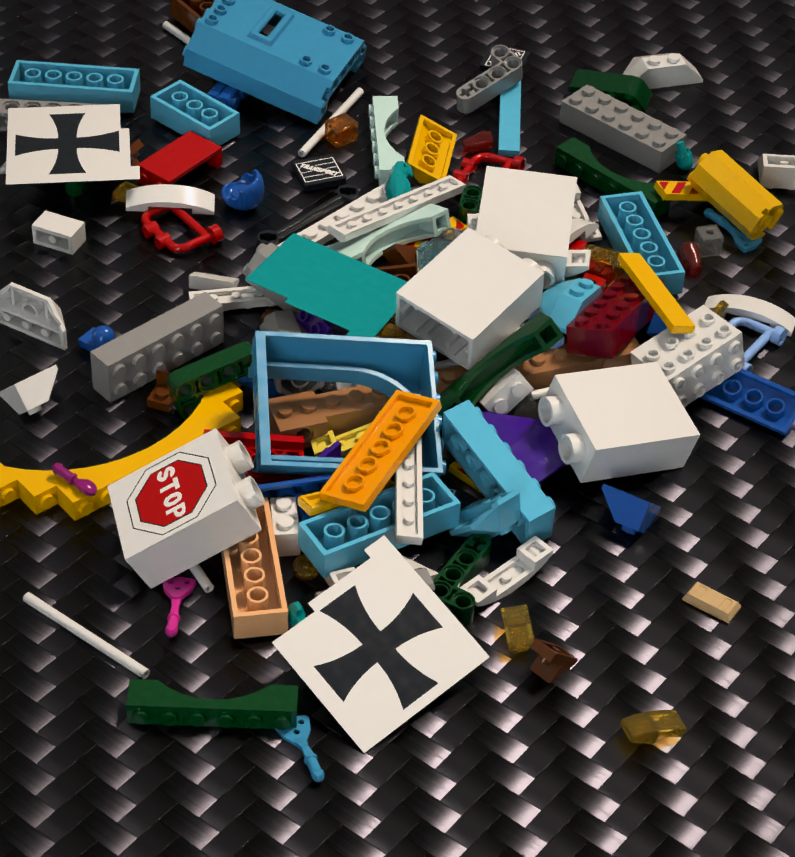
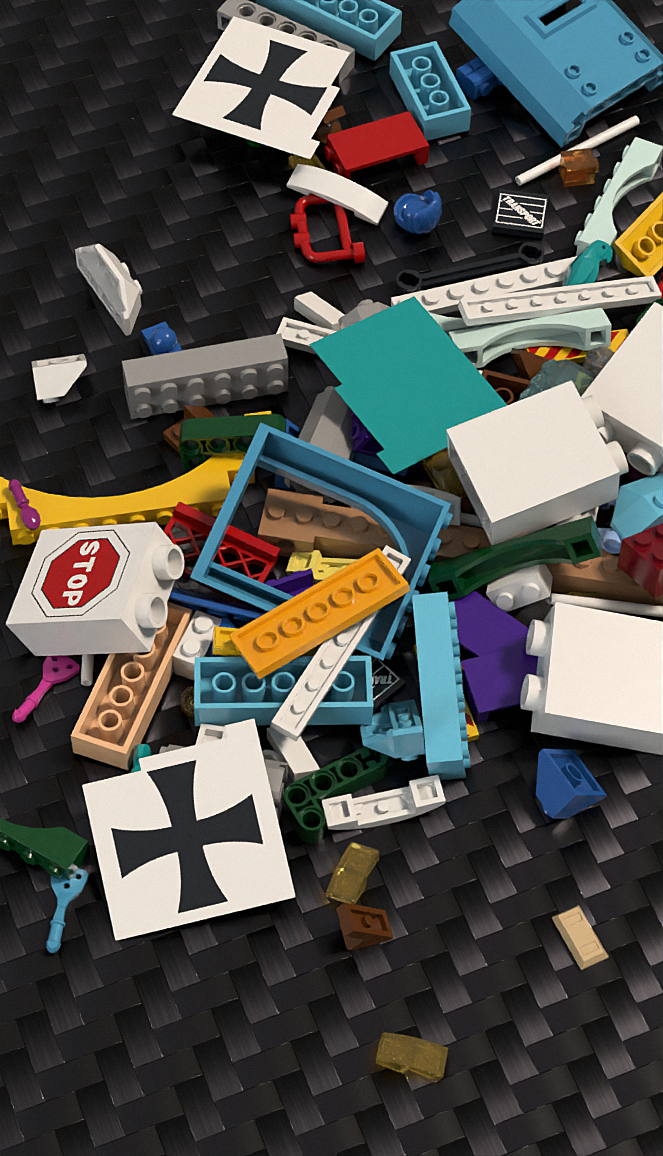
camera: 30 degrees right, 15 degrees up
white brick [32,210,86,255] -> none

